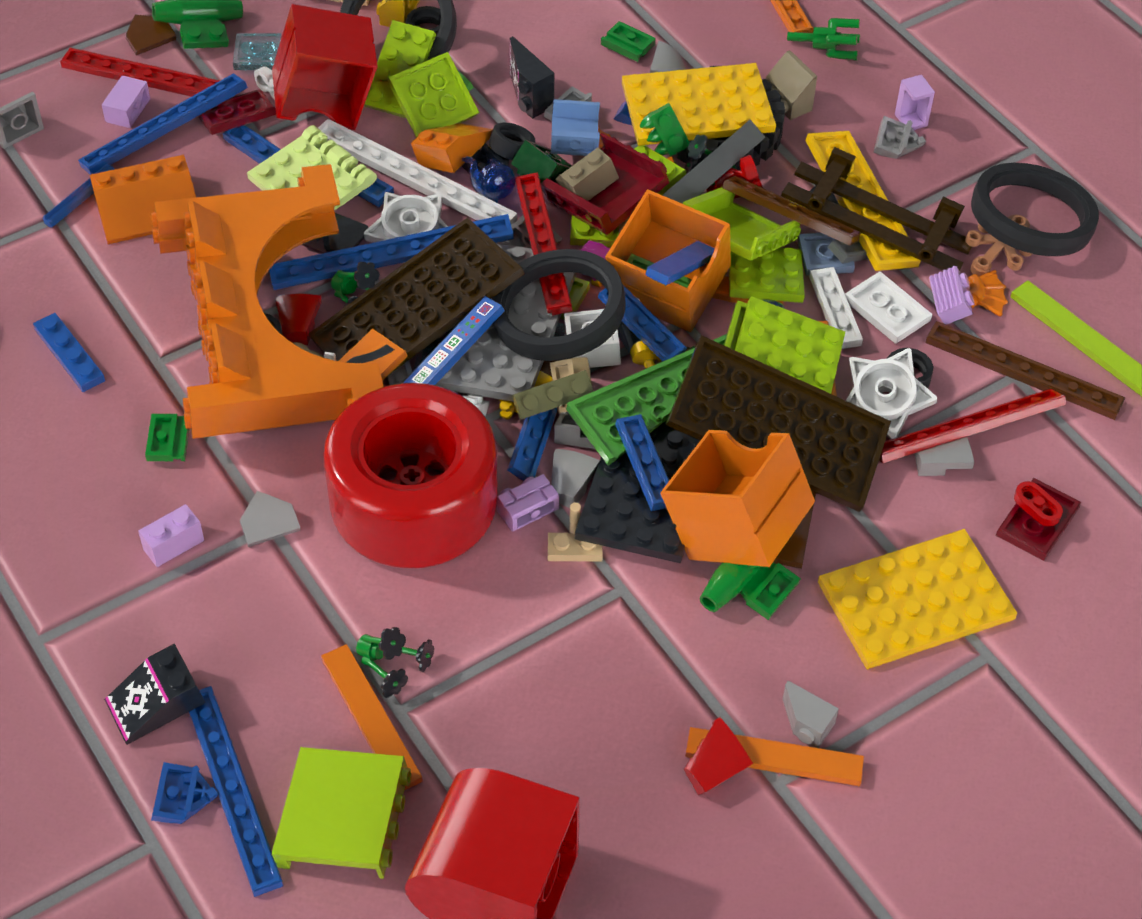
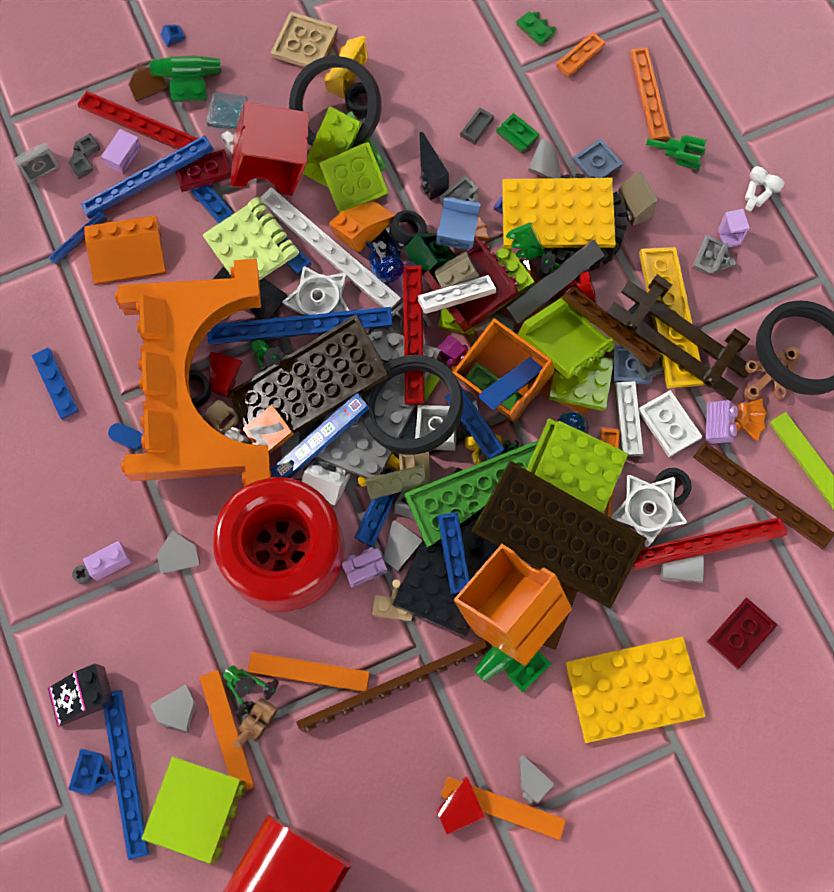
camera: 15 degrees right, 20 degrees up
green plate [145,414,189,461] -> none
red plate [1014,481,1063,526] -> none
none -> dark grey tile [69,133,101,179]
none -> dark grey bush [72,565,91,584]
none -> blue tile [108,423,143,450]
none -> light grey slope [150,684,197,733]
none -> medium nougat beam [234,697,278,748]
none -> orange tile [247,652,370,692]
none -> reddish brown plate [296,639,487,732]
none -> white plate [418,275,496,314]
none -> dark grey tile [460,107,494,145]
none -> sand blue plate [572,138,623,178]
none -> white piece [745,166,785,212]

